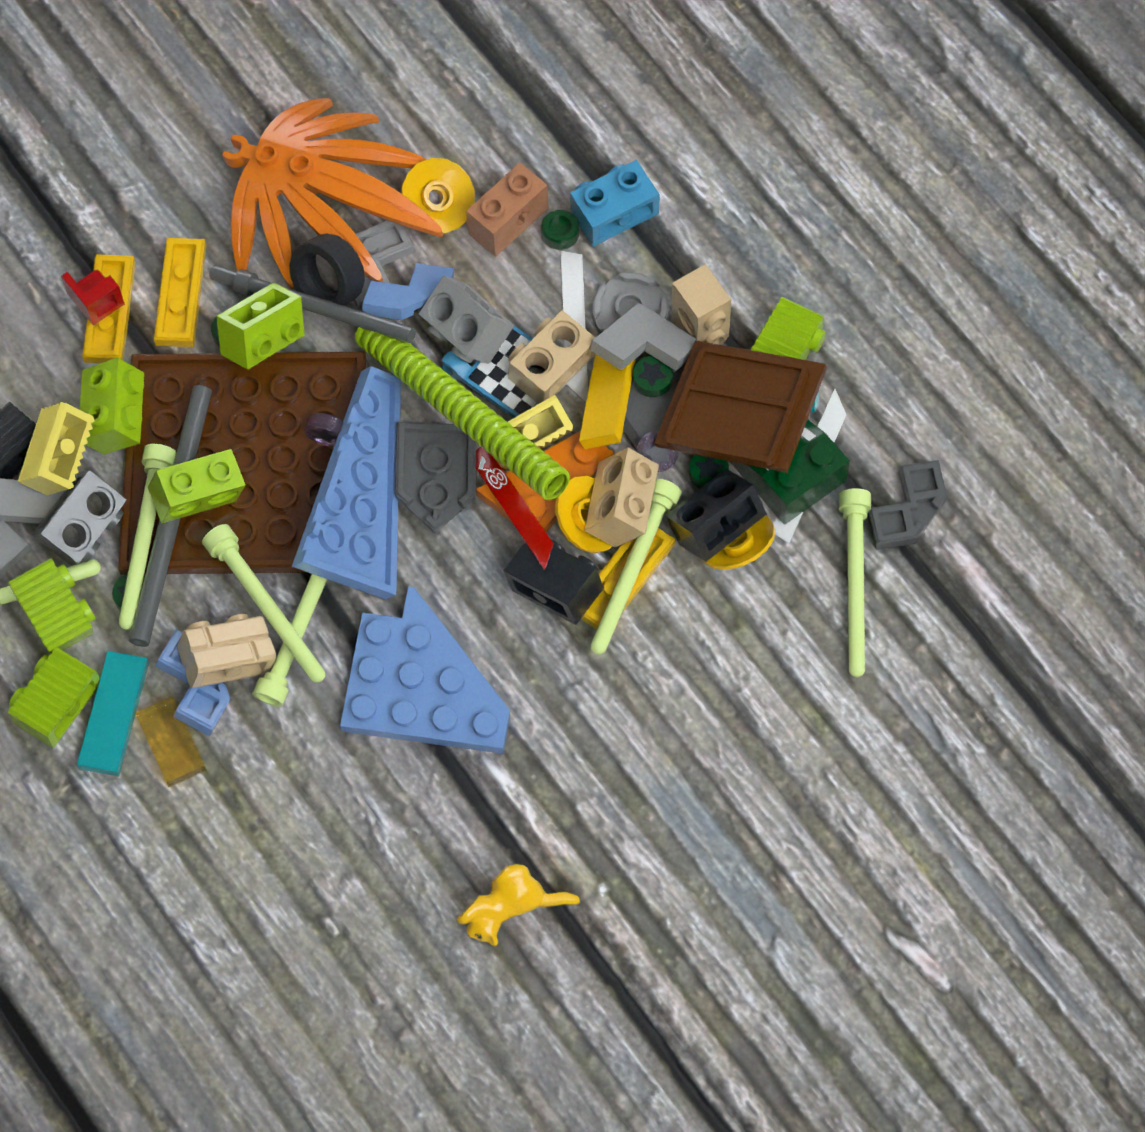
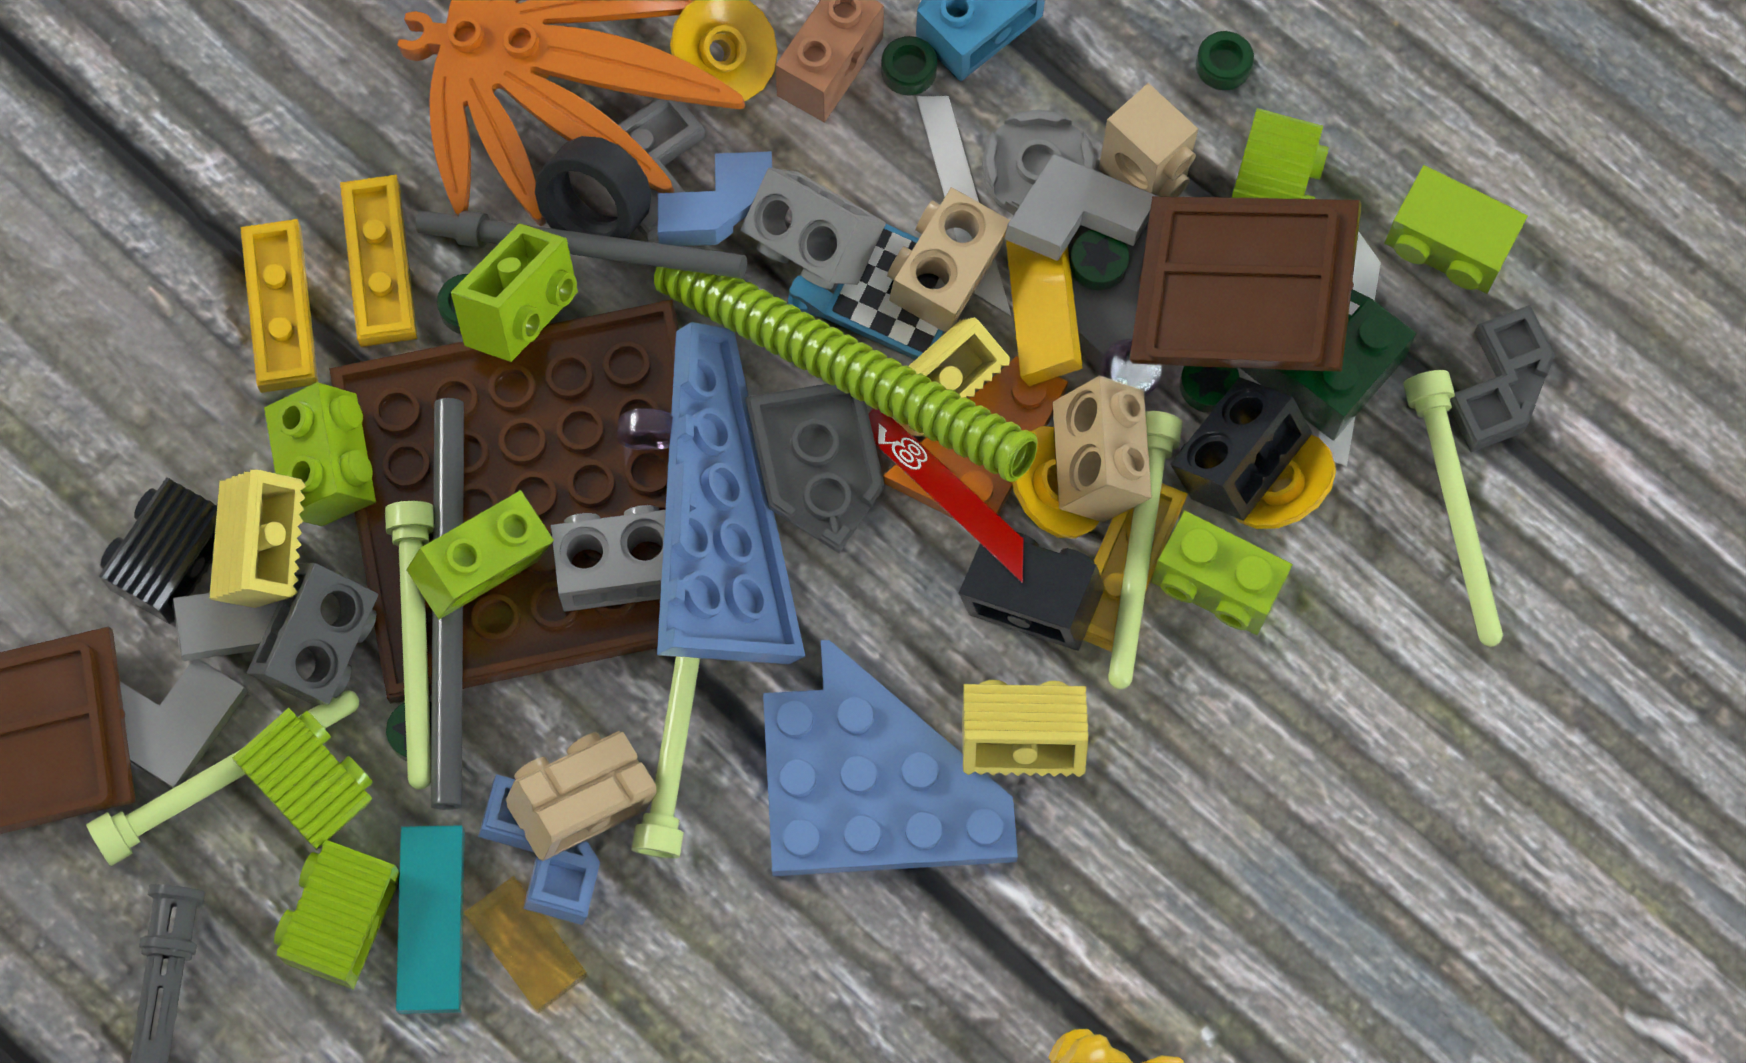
camera: 15 degrees left, 5 degrees up
red panel [61,270,125,325] -> none
yellowish green piece [202,524,326,683] -> none
none -> light grey brick [551,505,666,612]
none -> light yellow brick [962,680,1088,777]
none -> lime brick [1151,510,1293,636]
none -> dark green tile [1196,31,1254,90]
none -> lime brick [1384,165,1528,294]

